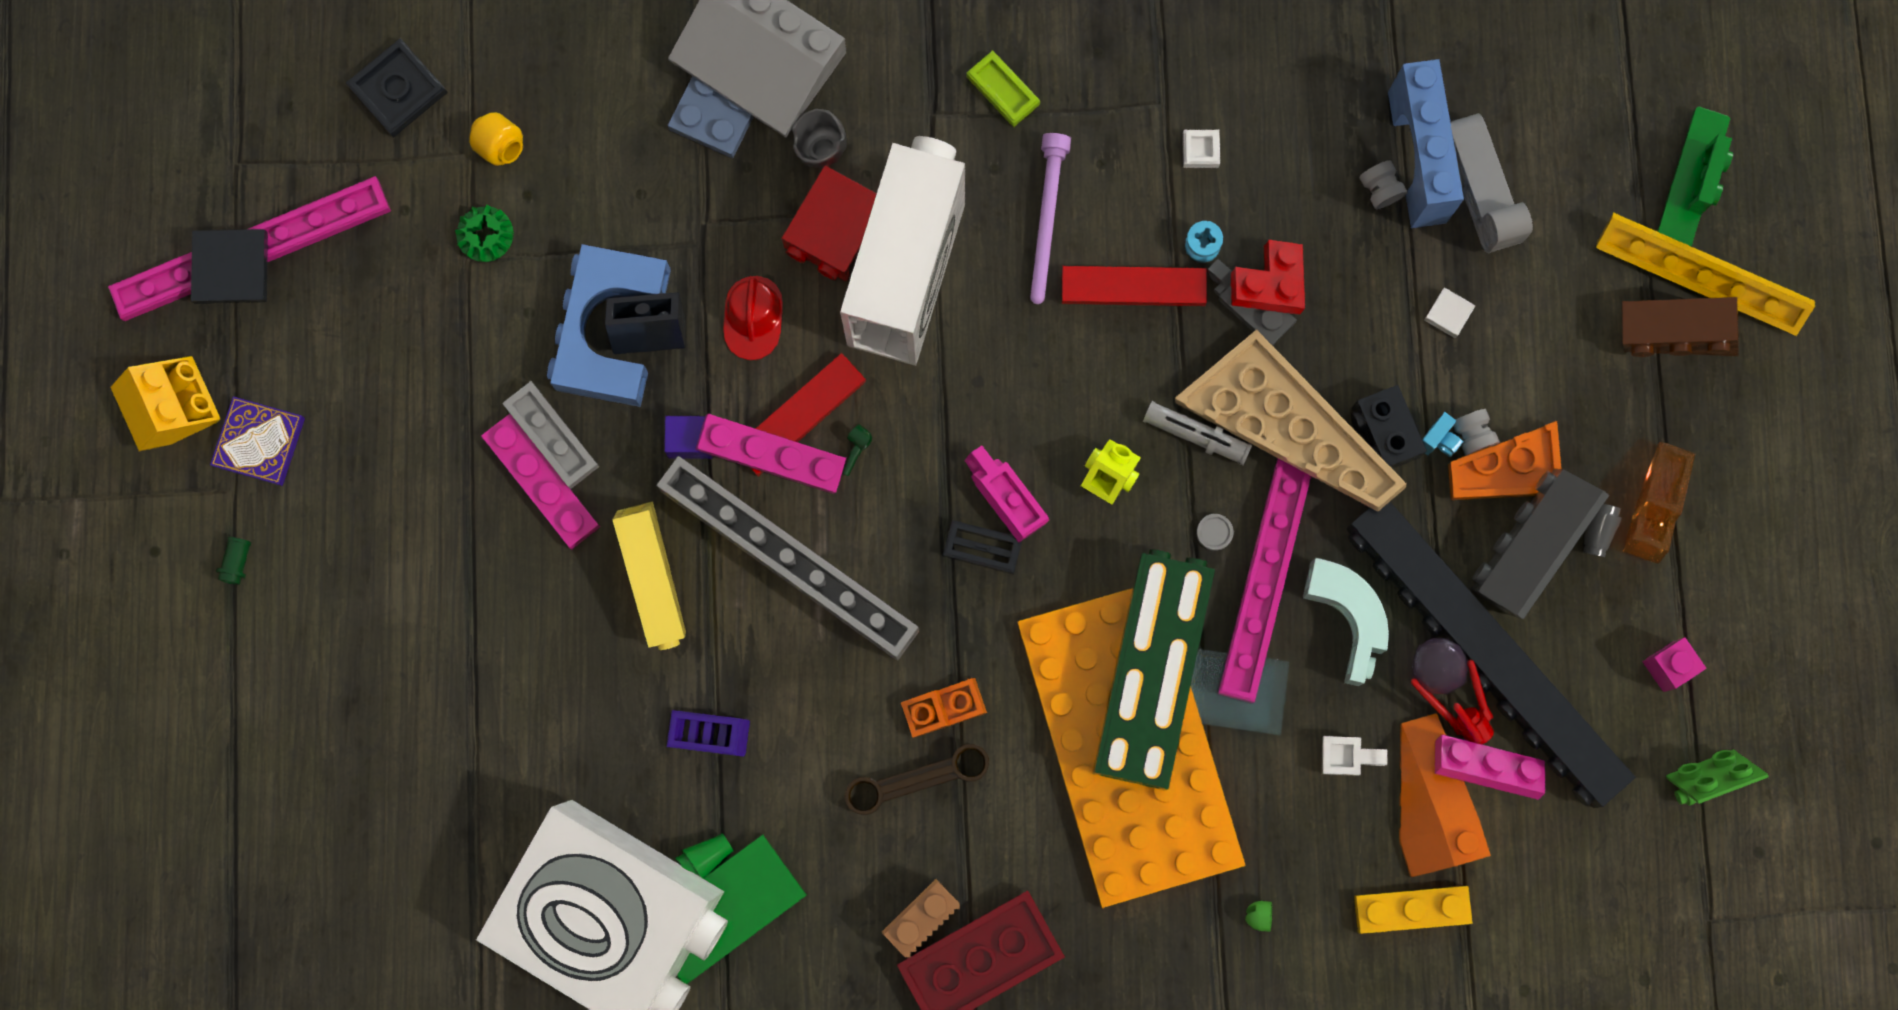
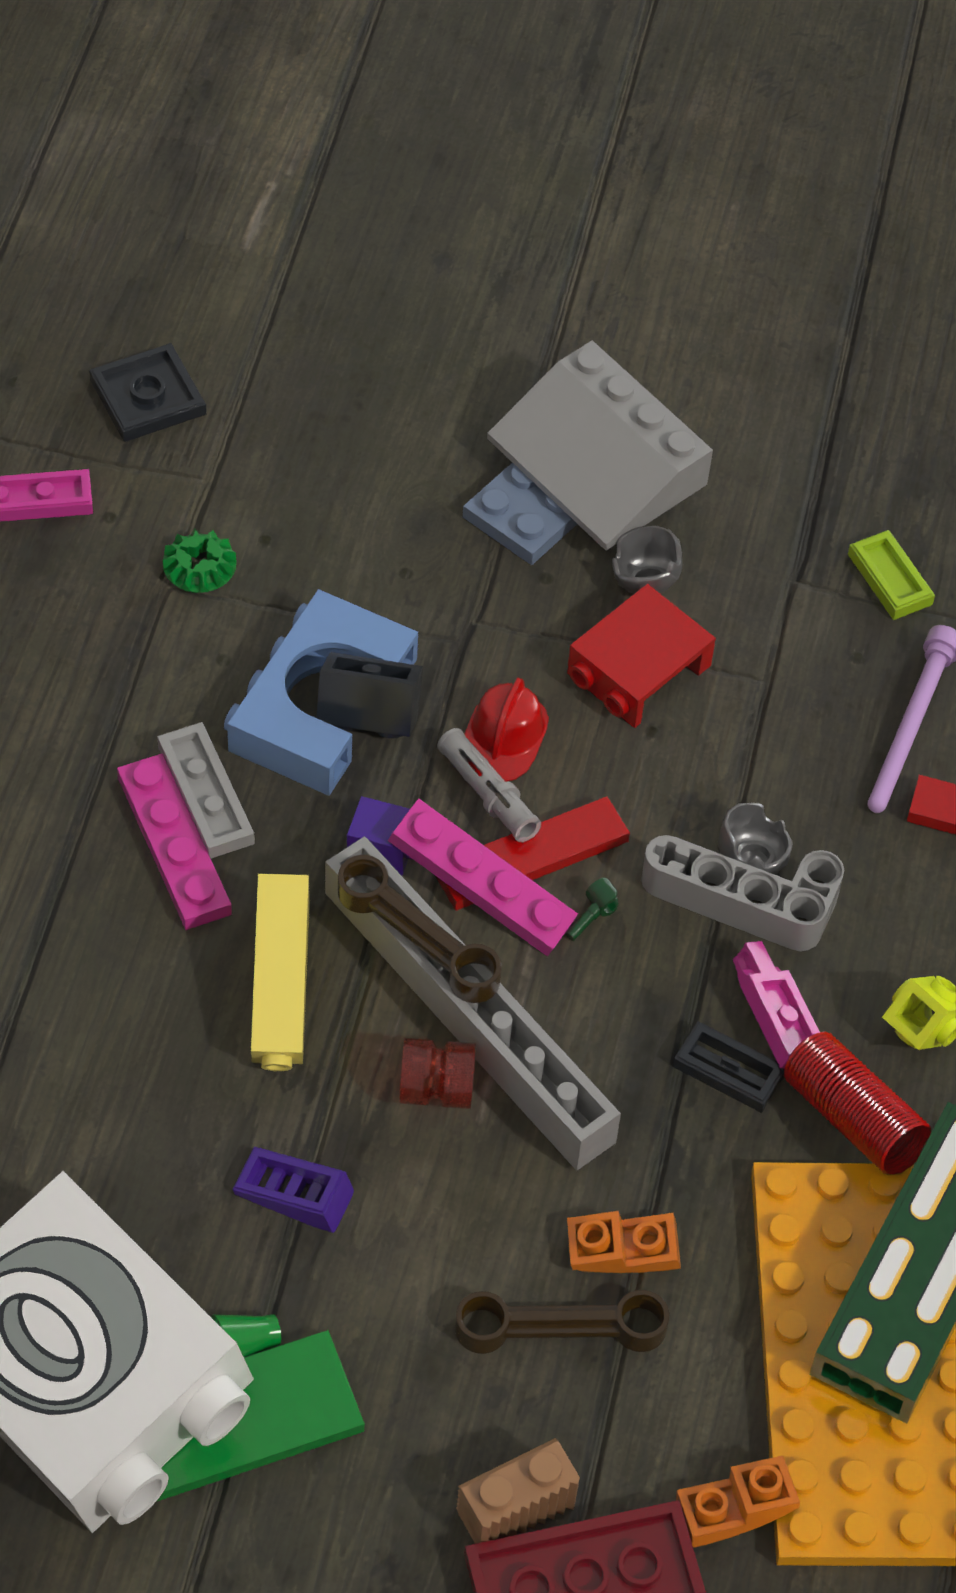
camera: 10 degrees right, 25 degrees down
yellow head [469,112,523,166] -> none
white brick [840,136,965,366] -> none
none -> dark brown piece [338,855,501,1003]
none -> clear red wheel [399,1038,476,1109]
none -> light grey pin [437,728,541,842]
none -> light grey beam [641,835,844,951]
none -> orange slope [676,1455,800,1548]
none -> flat silver hair [718,803,793,875]
none -> red piece [784,1031,932,1175]

